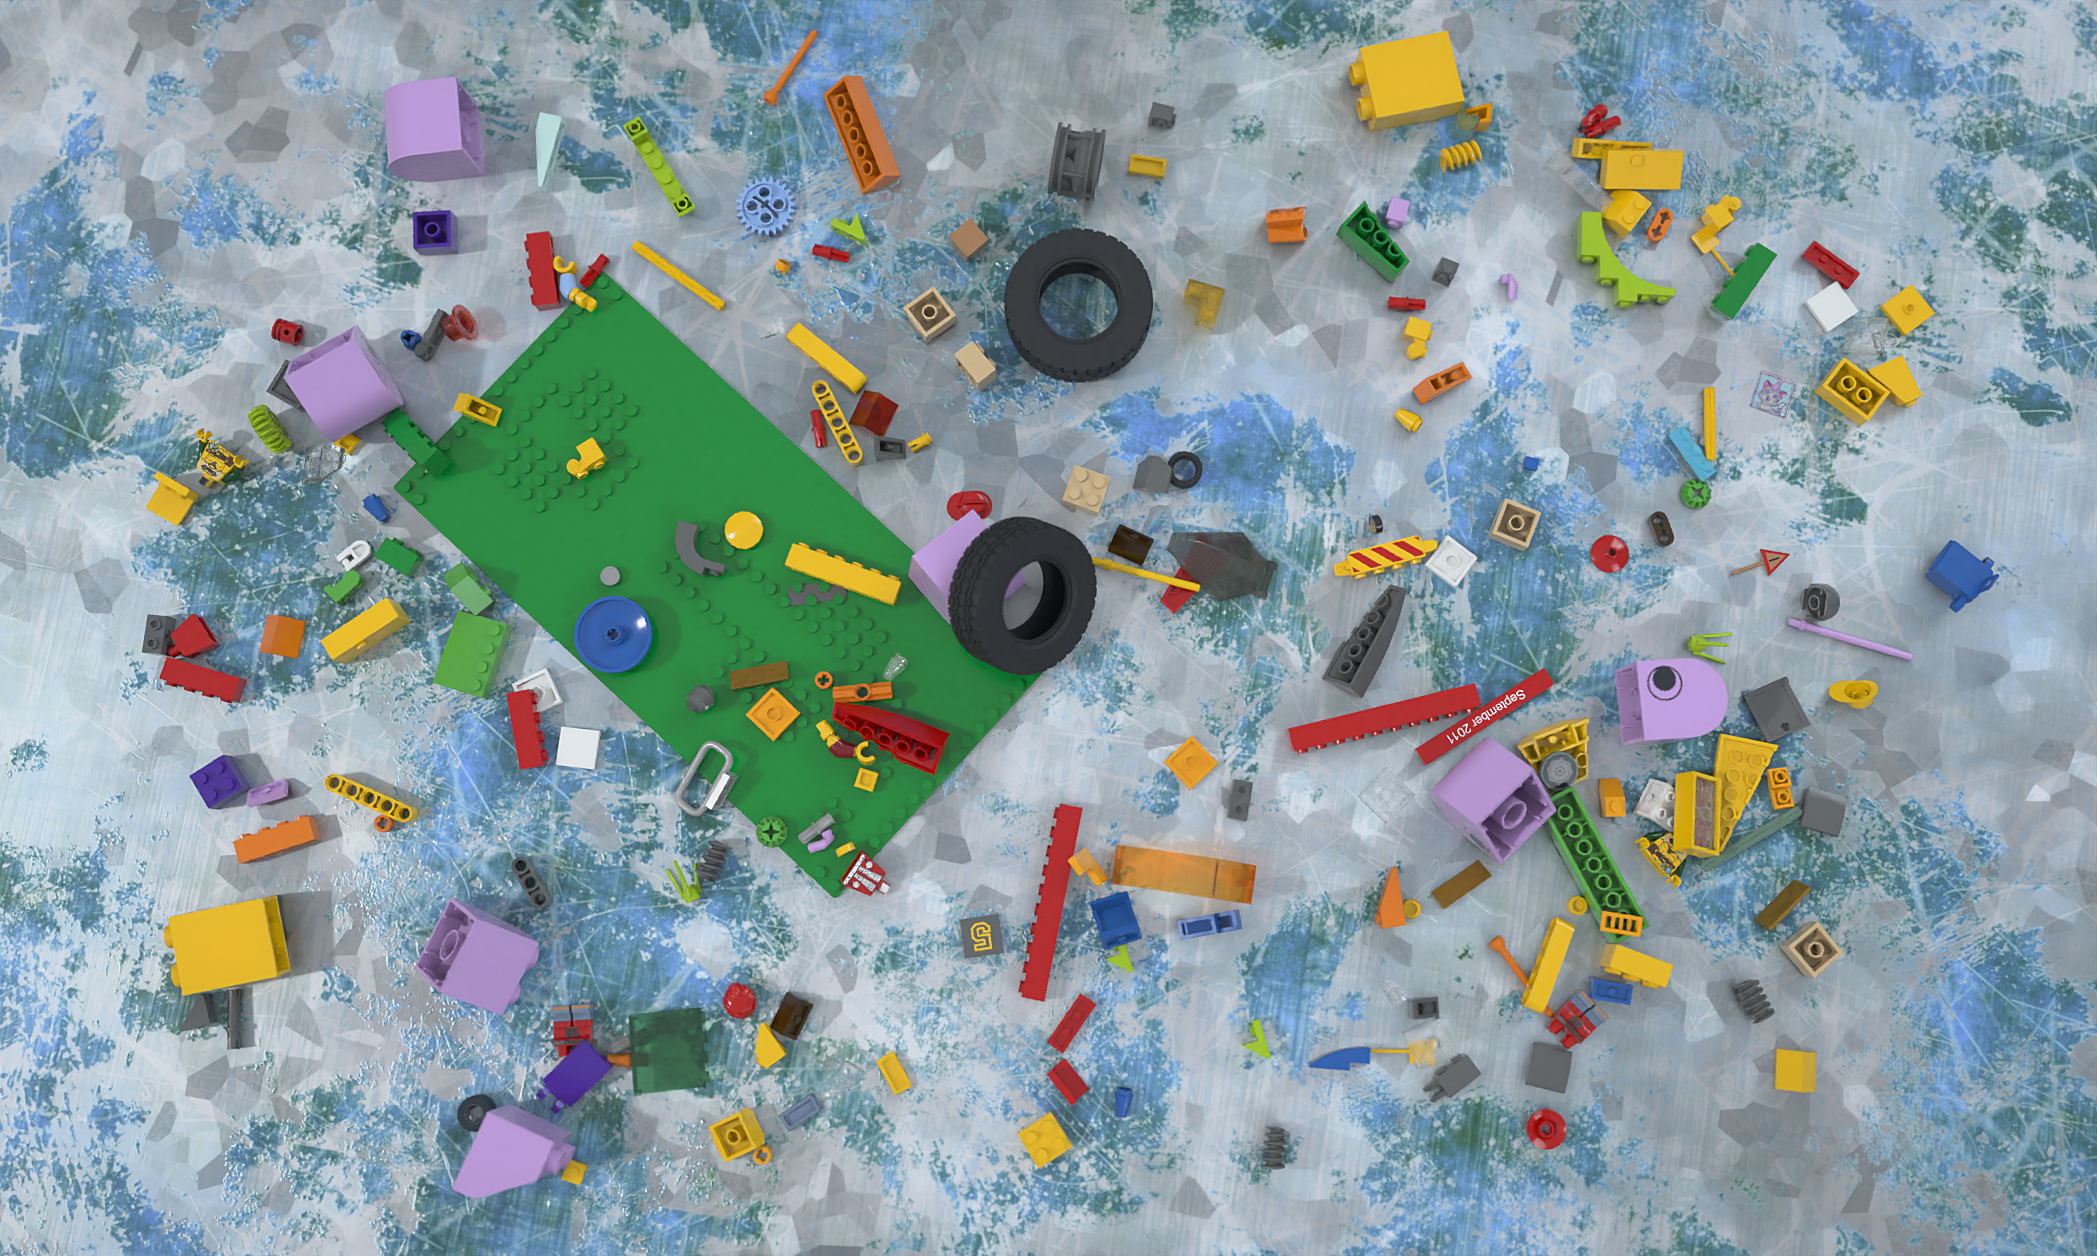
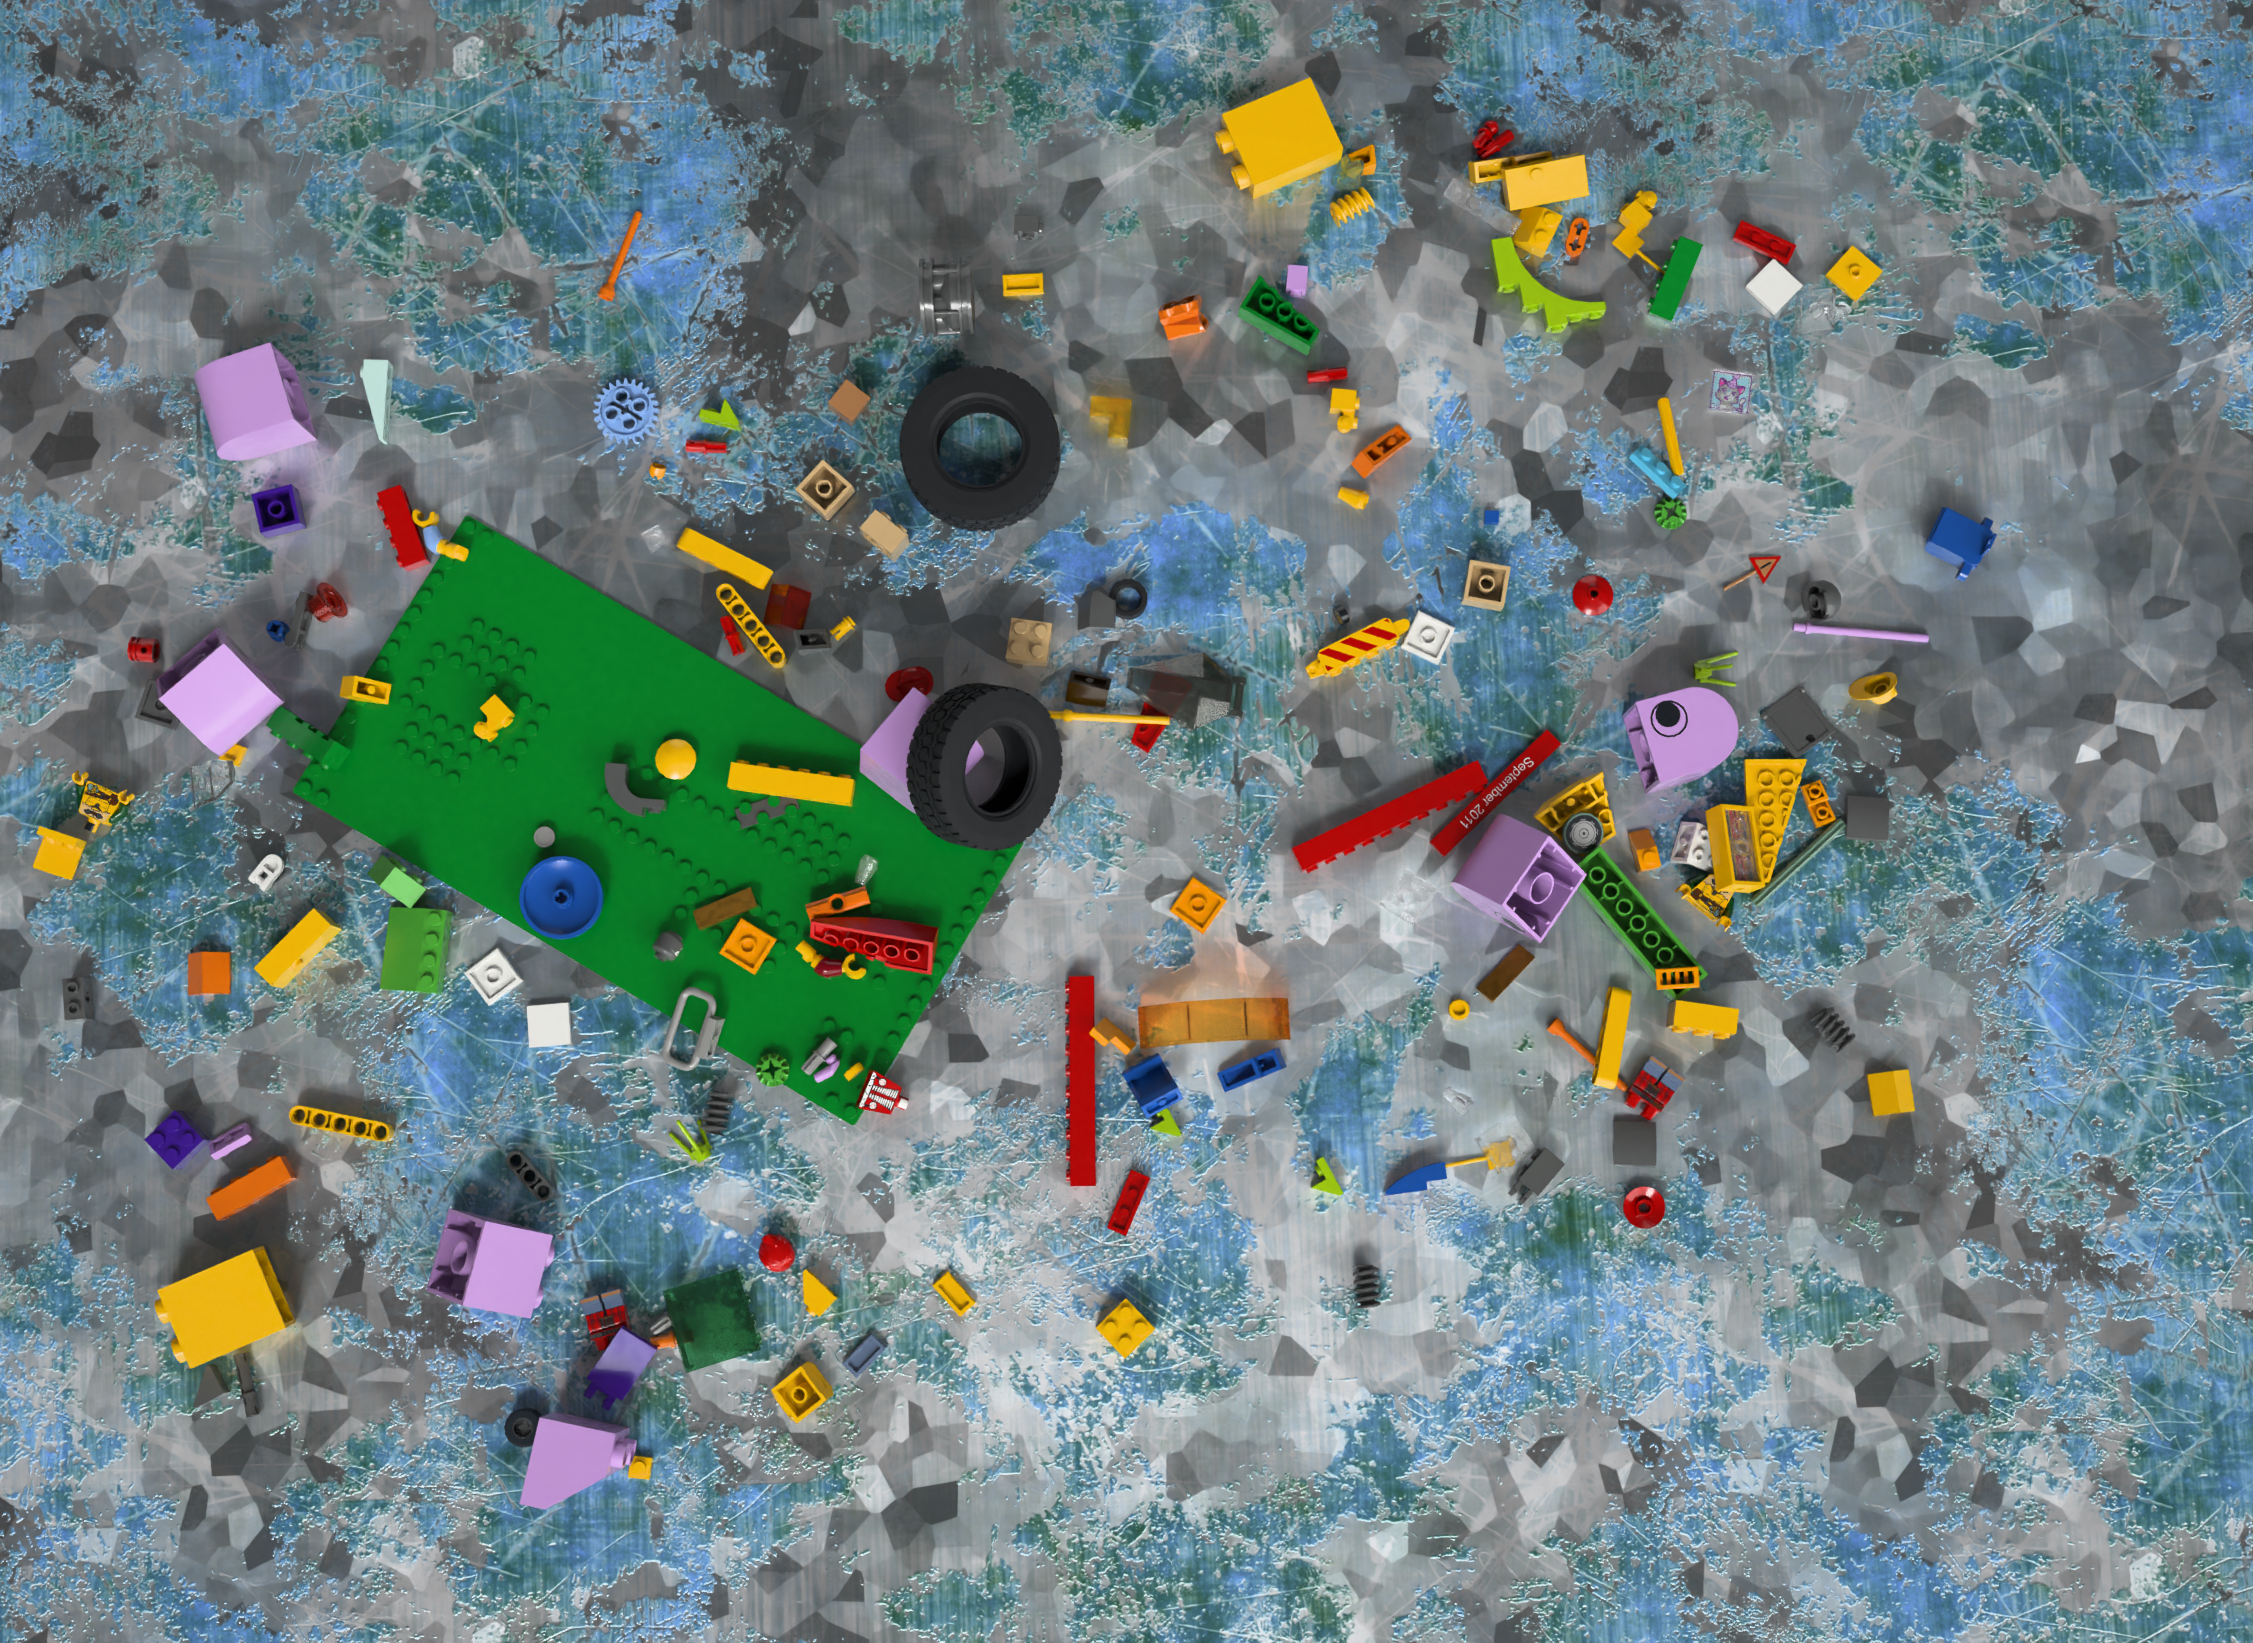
camera: 10 degrees left, 0 degrees up
red brick [159,657,247,704] -> none
red torso [167,614,221,659] -> none
lime gear [248,404,292,454] -> none
bright green leg [323,570,364,605] -> none
blue cone [362,493,389,523] -> none
green brick [374,537,424,578] -> none
orange bush [374,815,394,832] -> none
red brick [506,689,549,770] -> none
red axle [580,253,610,288] -> none
lime slope [623,116,696,218] -> none
yellow axle [632,240,726,311] -> none
light orange bush [753,1145,772,1165] -> none
dark brown panel [770,992,814,1041] -> none
orange bush [815,671,833,689] -> none
orange slope [823,75,901,194] -> none
yellow tile [854,768,879,792] -> none
dark grey tile [960,914,1004,959] -> none
red panel [1046,1058,1089,1106] -> none
blue cone [1114,1087,1134,1118] -> none
dark grey brick [1226,779,1253,822] -> none
dark grey wedge [1322,584,1407,698] -> none
orange slope [1375,867,1406,929] -> none
dark grey slope [1407,997,1439,1020] -> none
dark grey brick [1431,257,1459,287] -> none
lavender arm [1500,273,1518,300] -> none
yellow tile [1567,896,1588,916] -> none
blue panel [1588,976,1633,1005] -> none
dark brown beam [1648,511,1674,547] -> none
pearl gold slope [1755,880,1811,930] -> none
tan brick [1780,921,1844,978] -> none
yellow brick [1814,357,1890,426] -> none
yellow slope [1865,355,1922,408] -> none

